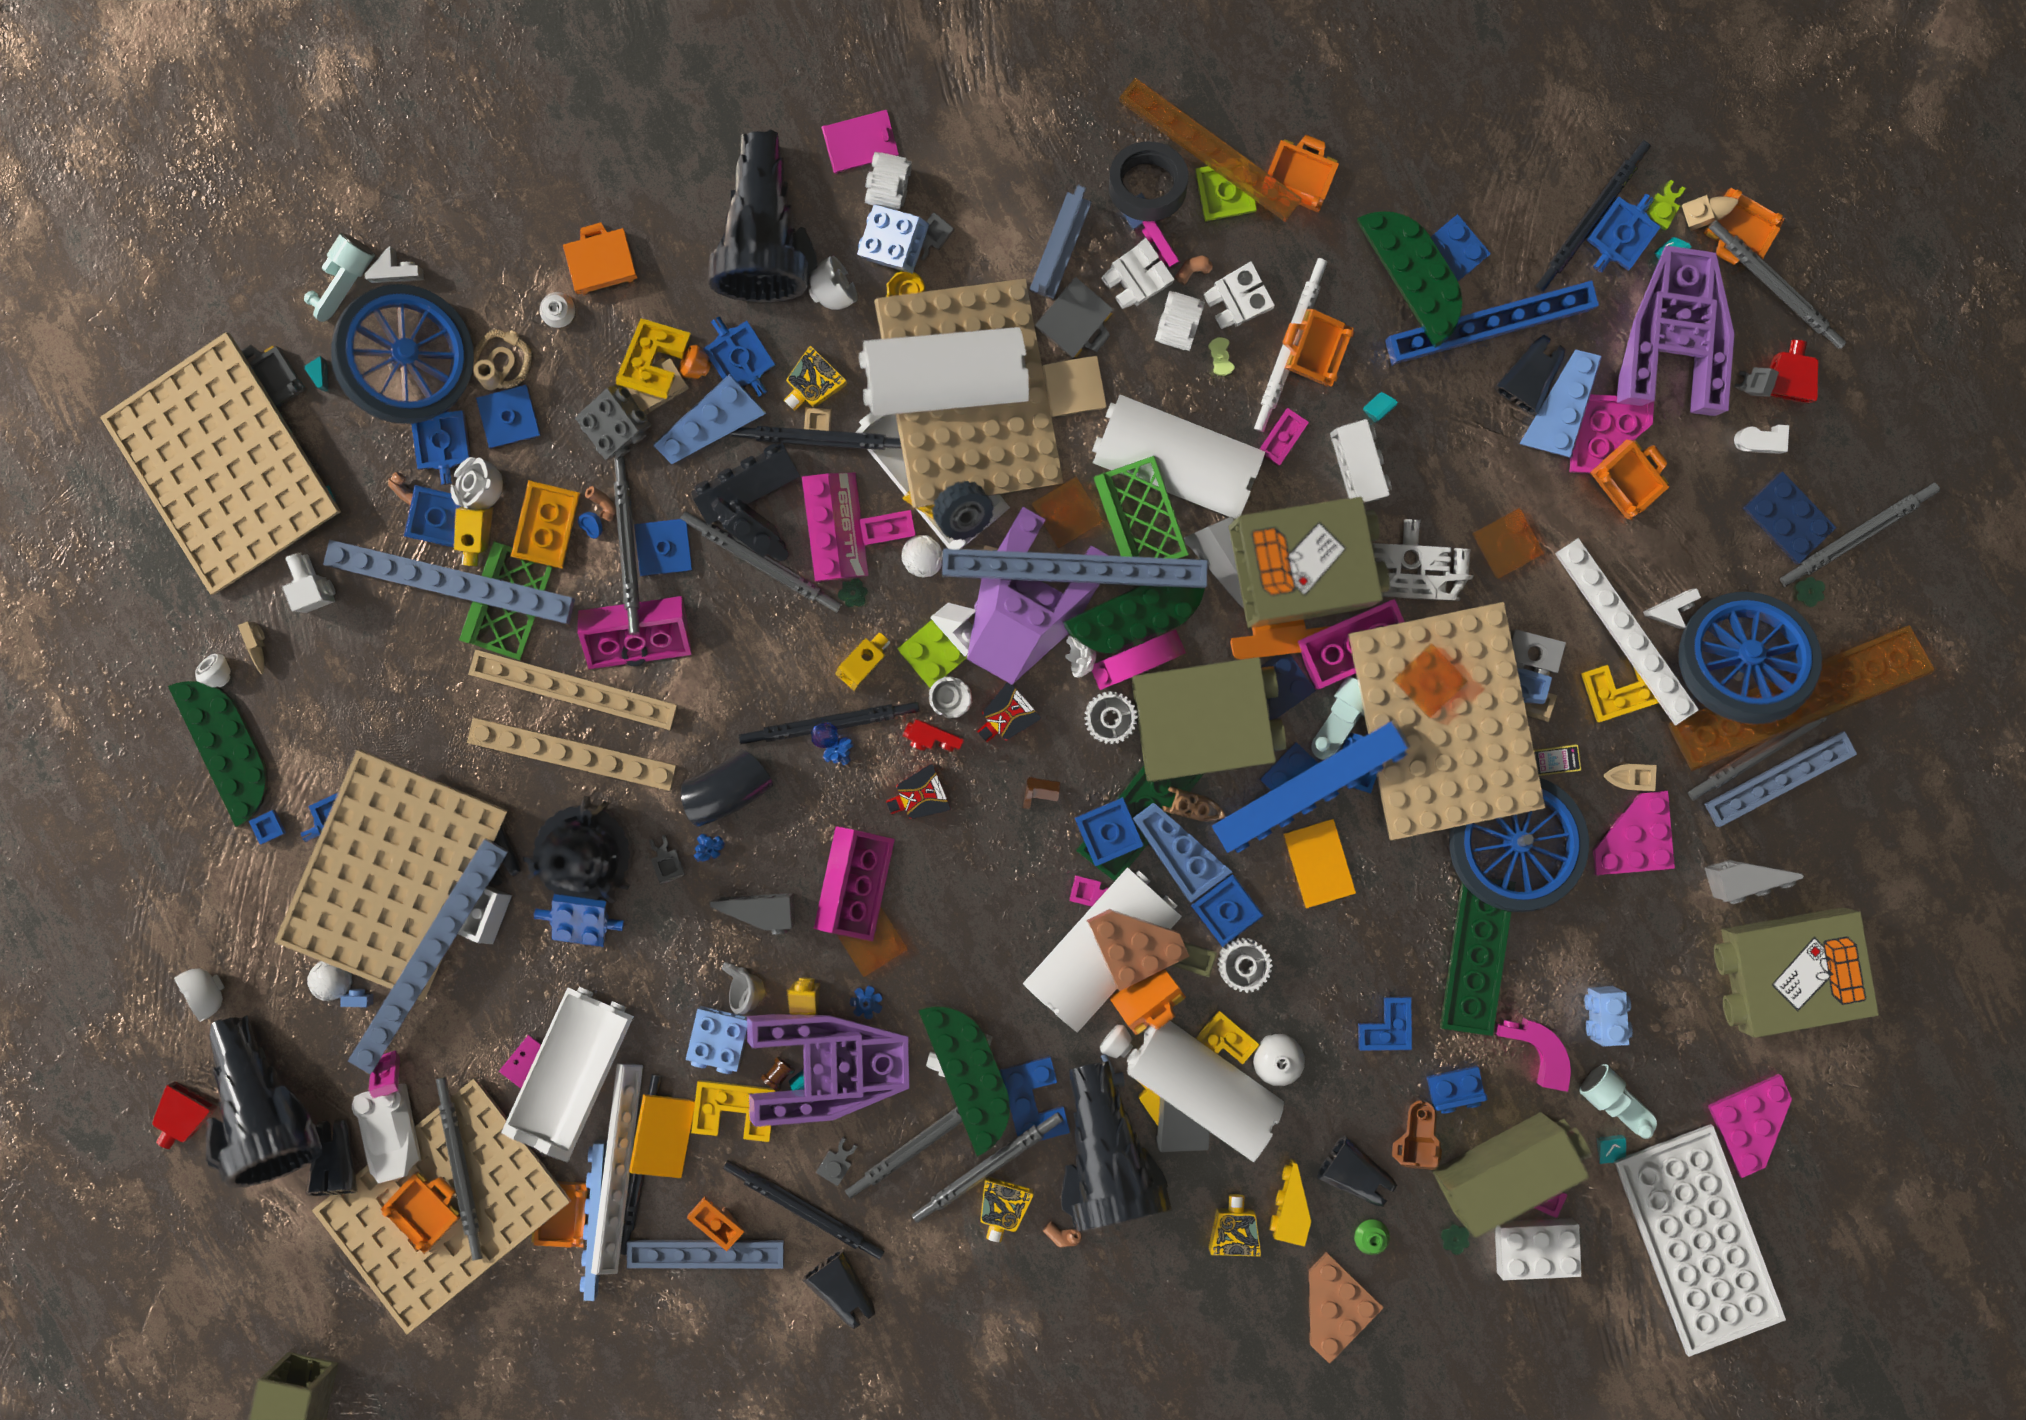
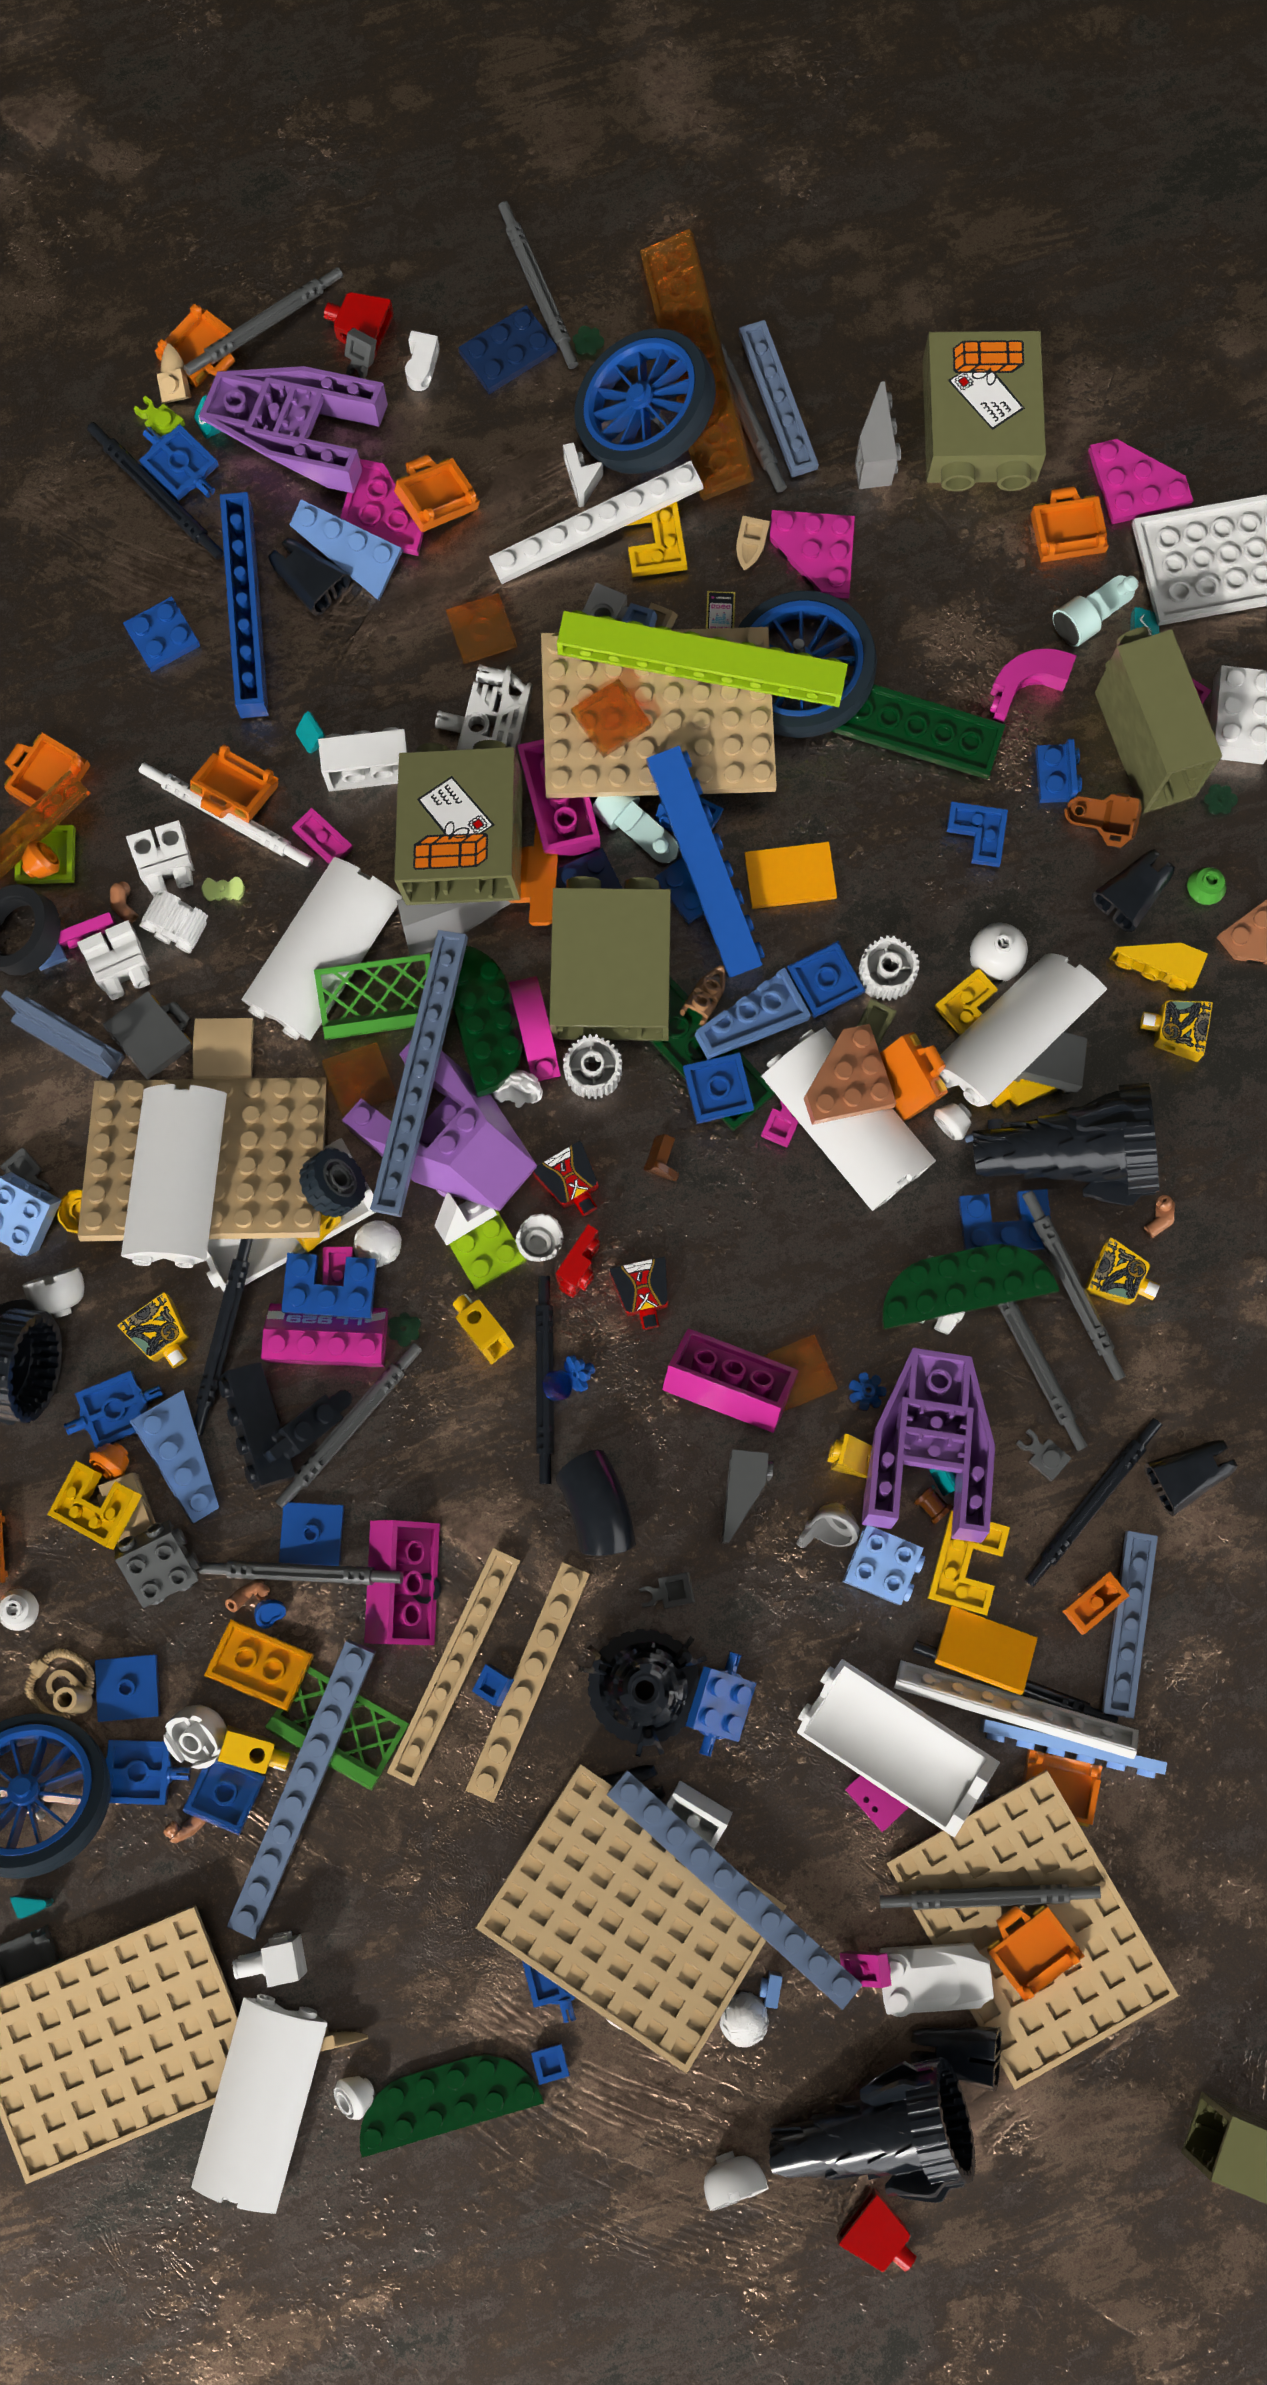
camera: 80 degrees left, 10 degrees down
blue plant [694,834,725,862] -> none
tan tile [804,407,832,431] -> none
dark green plate [1357,211,1462,348] -> none
light blue brick [1584,986,1633,1046] -> none
none -> orange cone [22,841,60,879]
none -> white cylinder [191,1994,328,2214]
none -> blue plate [281,1253,377,1319]
none -> blue plate [472,1664,514,1707]
none -> lime brick [557,610,848,707]
none -> orange piece [1031,486,1109,563]

